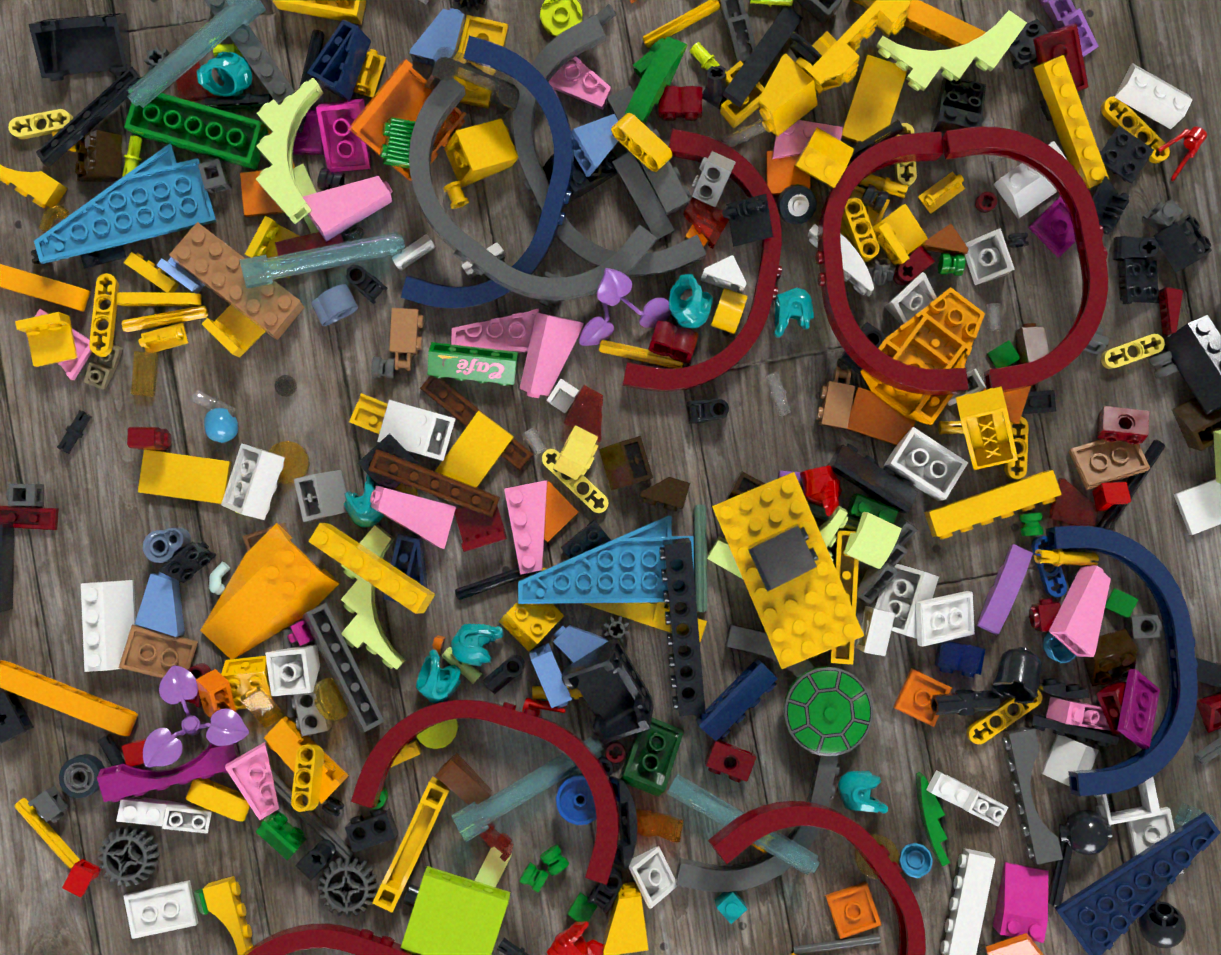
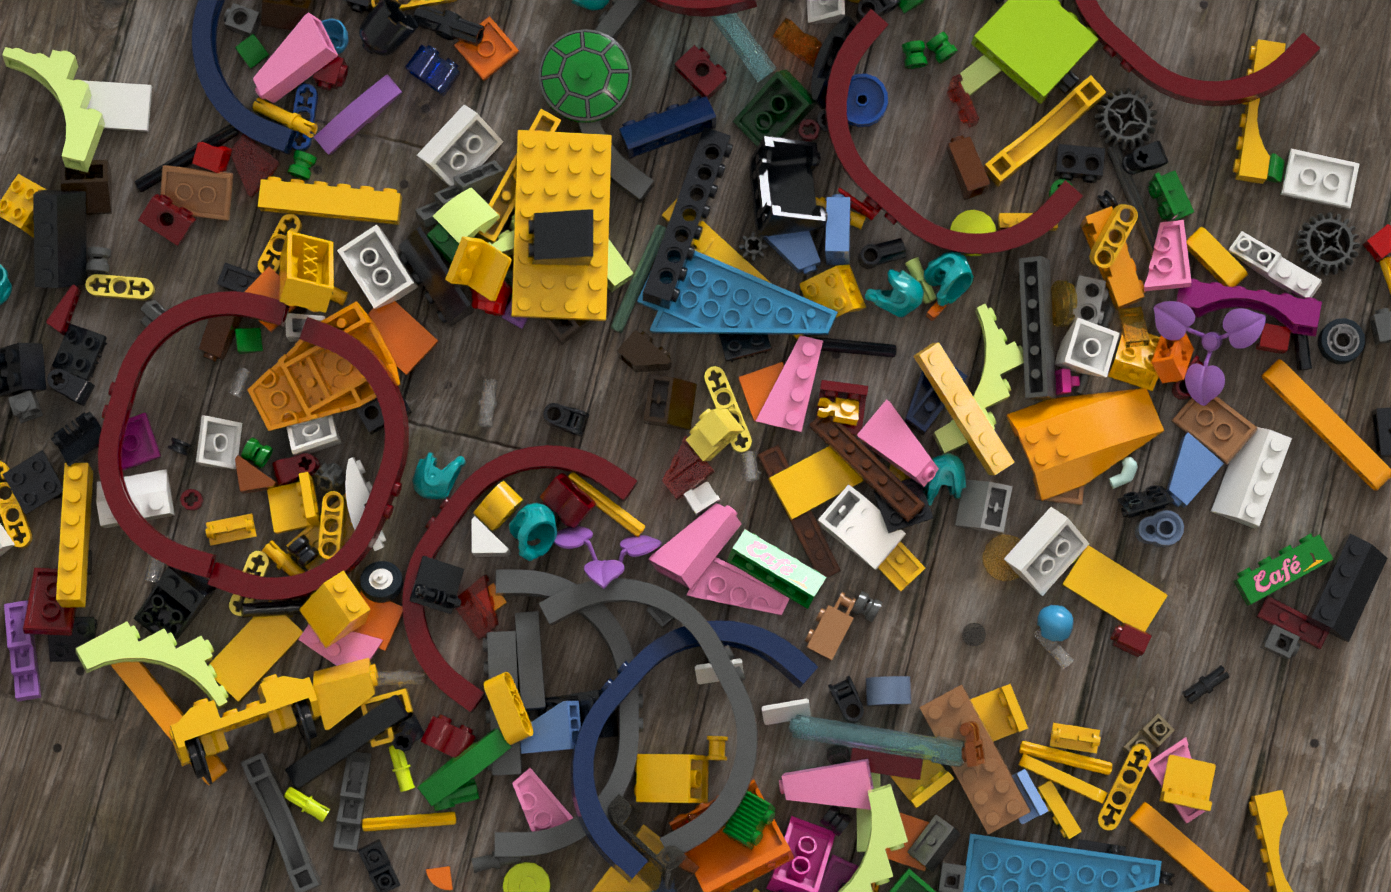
camera: 155 degrees left, 5 degrees down
clear yellow tile [131,351,158,397] -> none
clear light blue brick [451,737,604,842] -> none
light grey brick [692,151,736,207] -> none
medium nougat brick [816,366,855,430] -> none
white slope [856,606,895,656] -> none
white tile [915,591,975,647] -> none
none -> yellow bracket [445,237,512,301]
none -> yellow plate [817,398,859,426]
none -> flat silver panel [907,815,961,872]
none -> dark orange plate [960,721,985,767]
none -> green brick [1233,533,1333,606]

